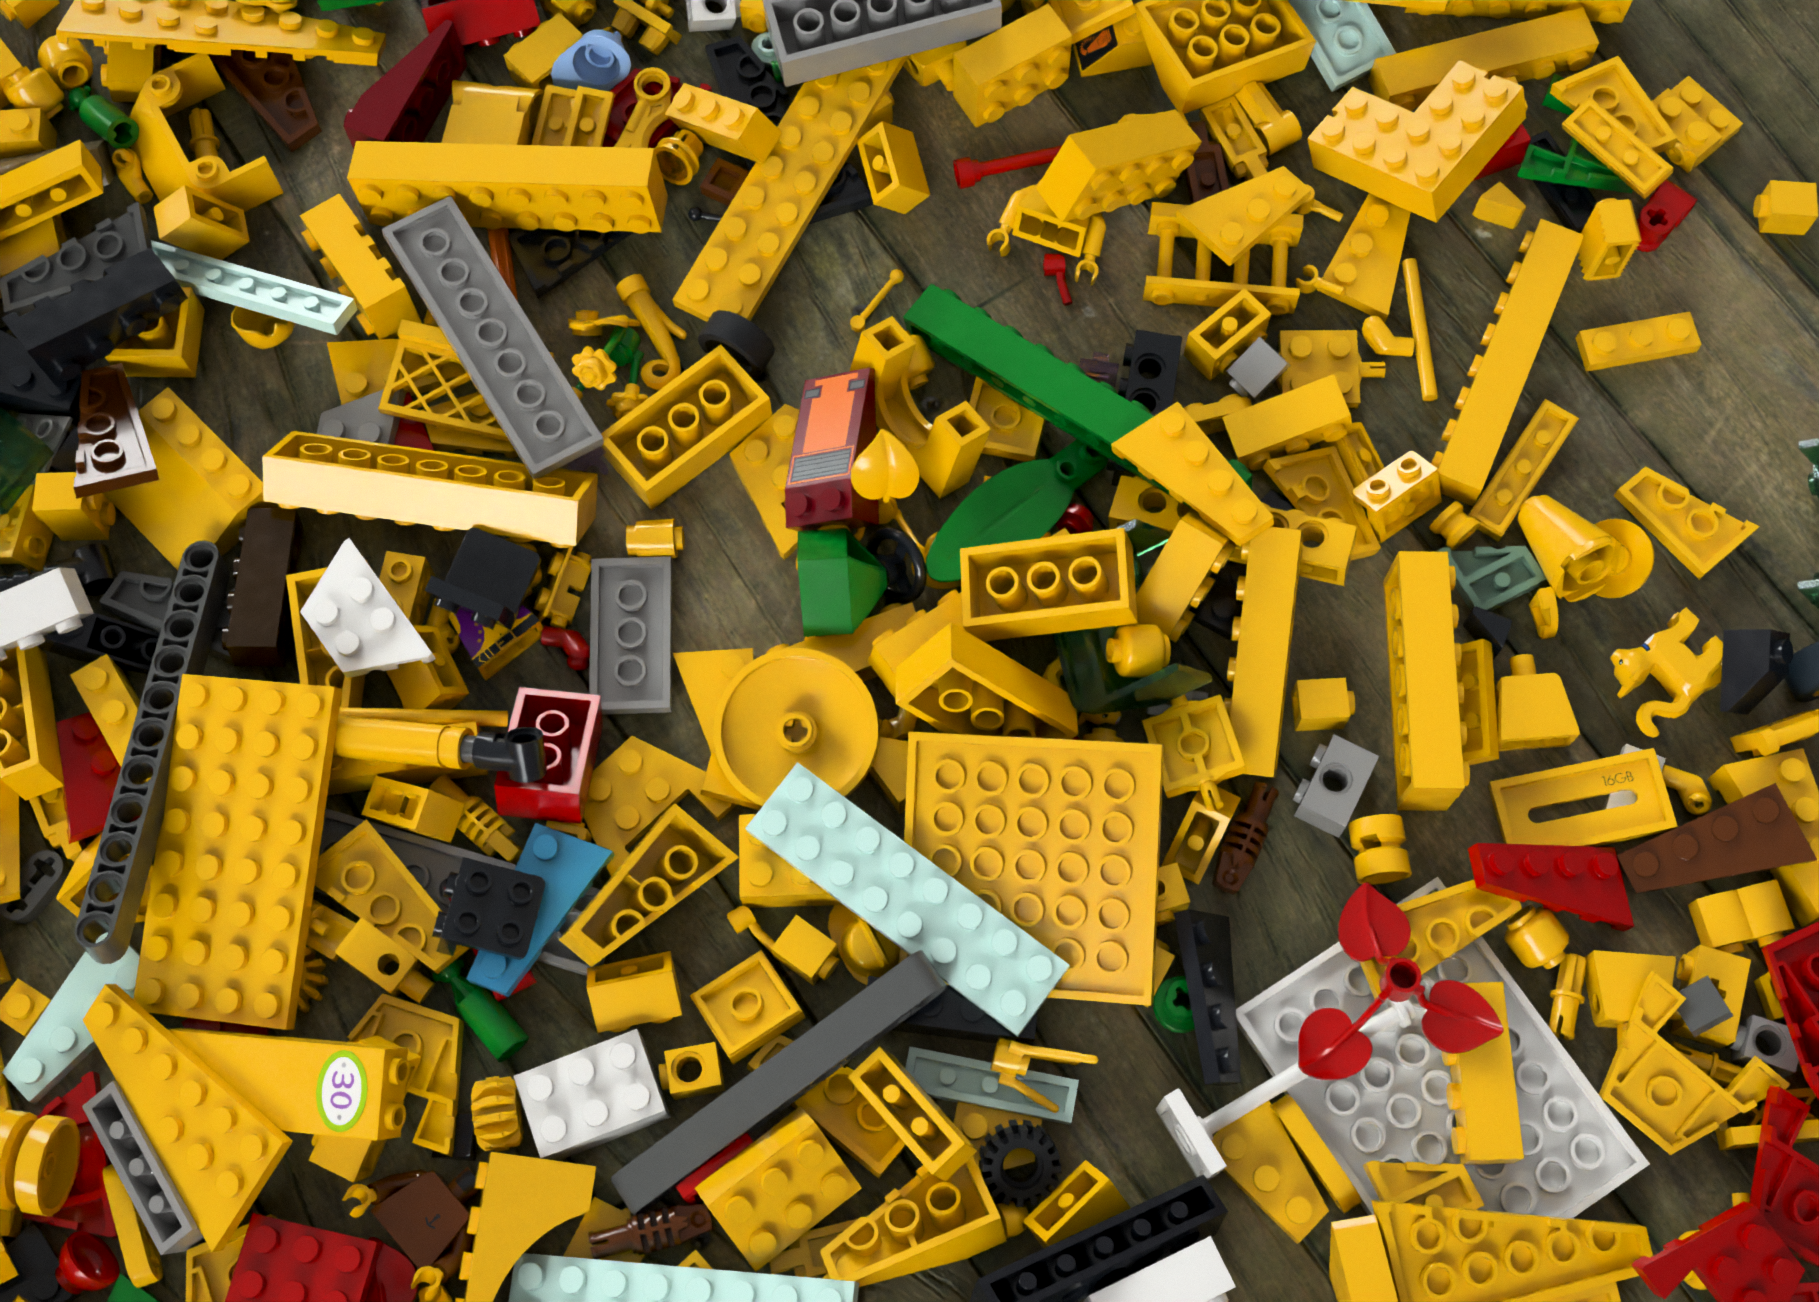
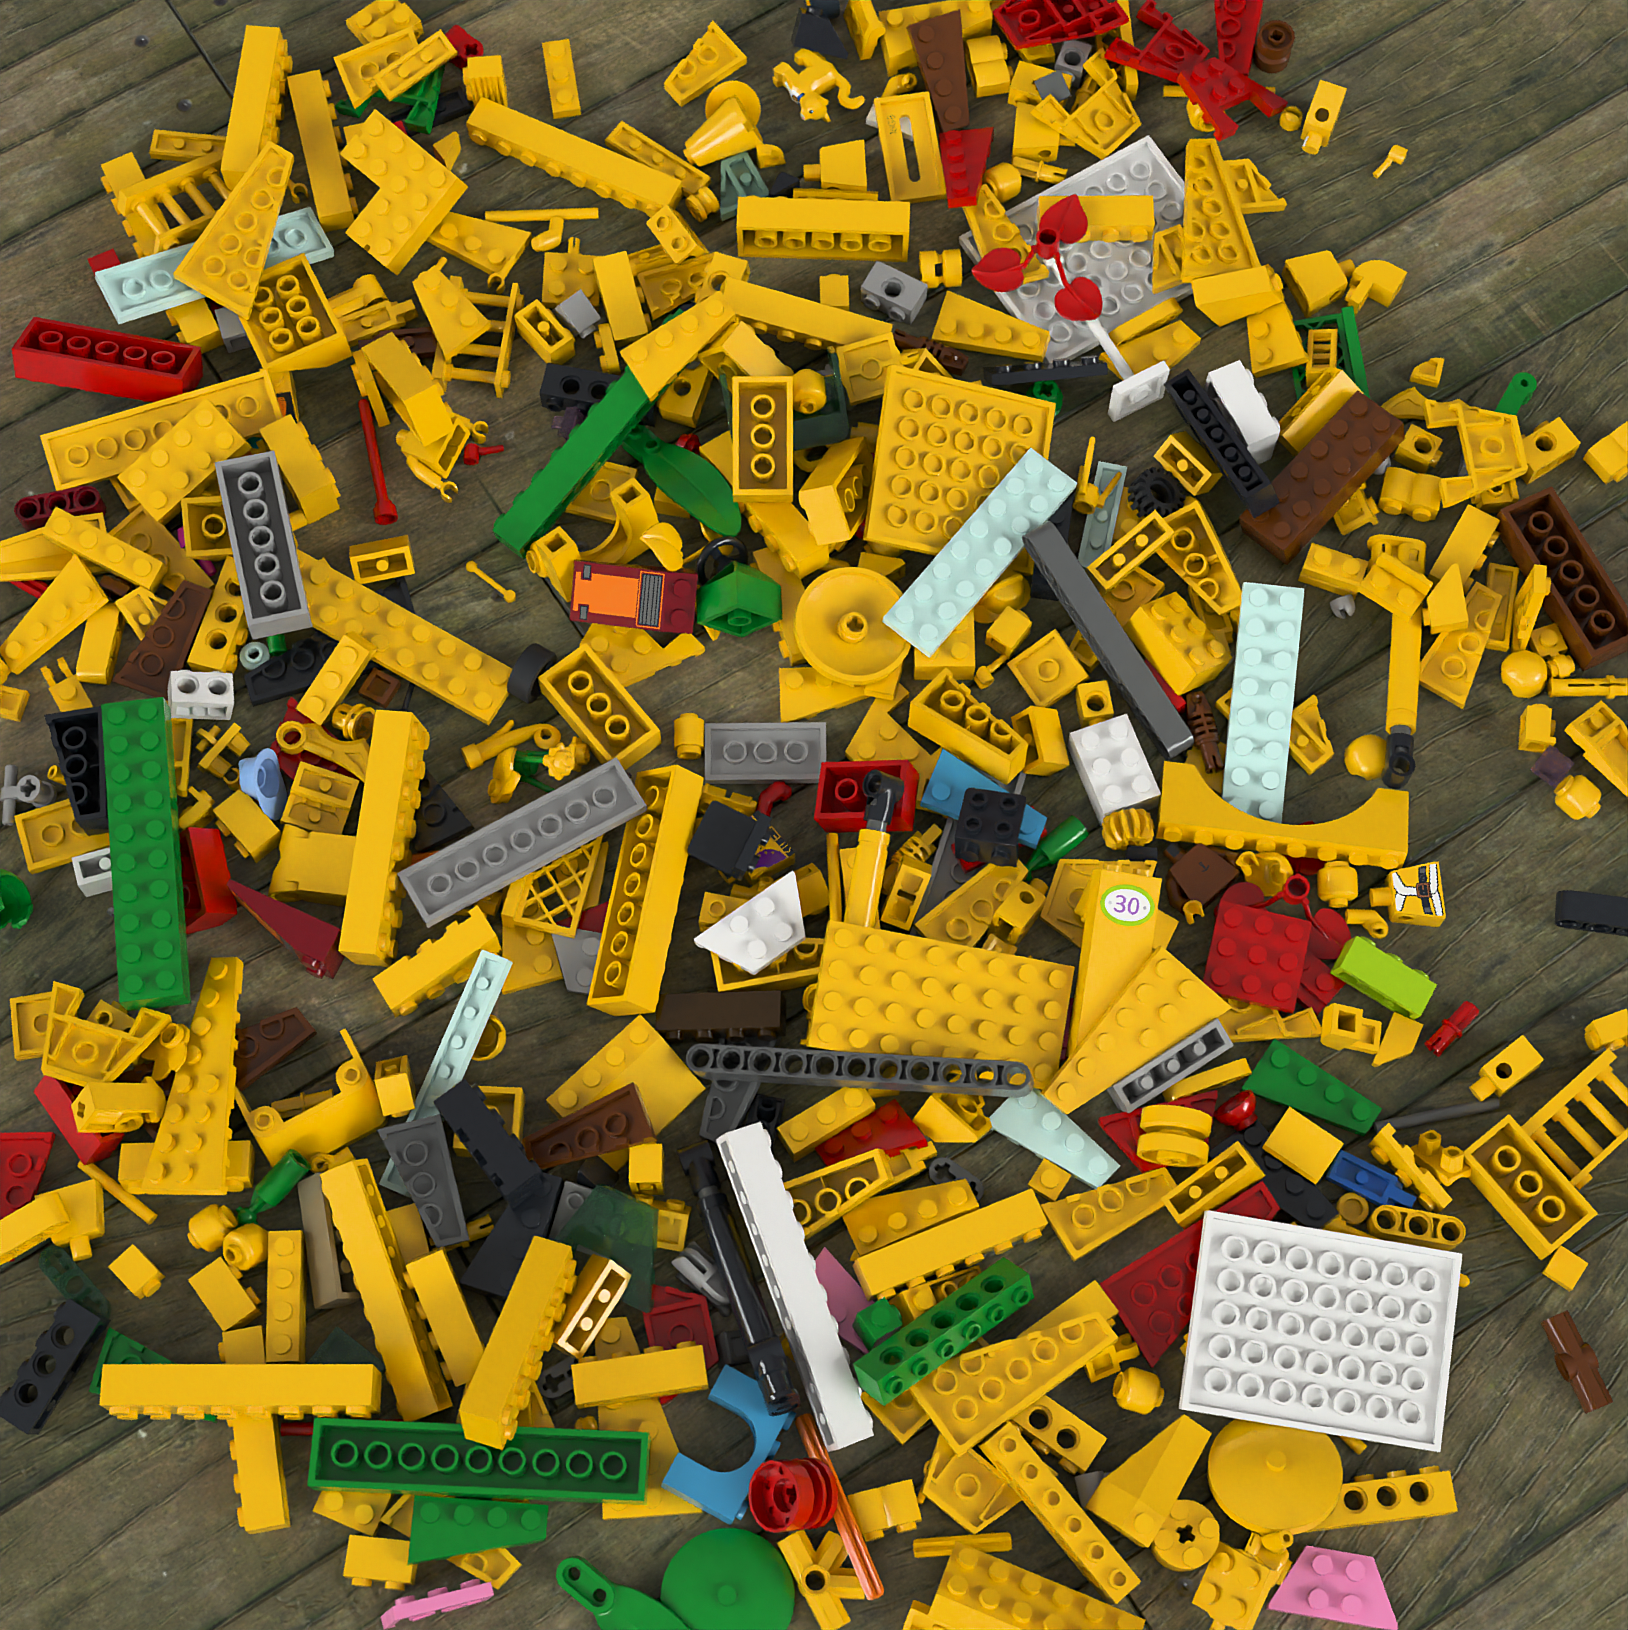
camera: 90 degrees left, 0 degrees up
none -> yellow hand [287,178,309,204]
none -> yellow wing [931,290,1051,362]

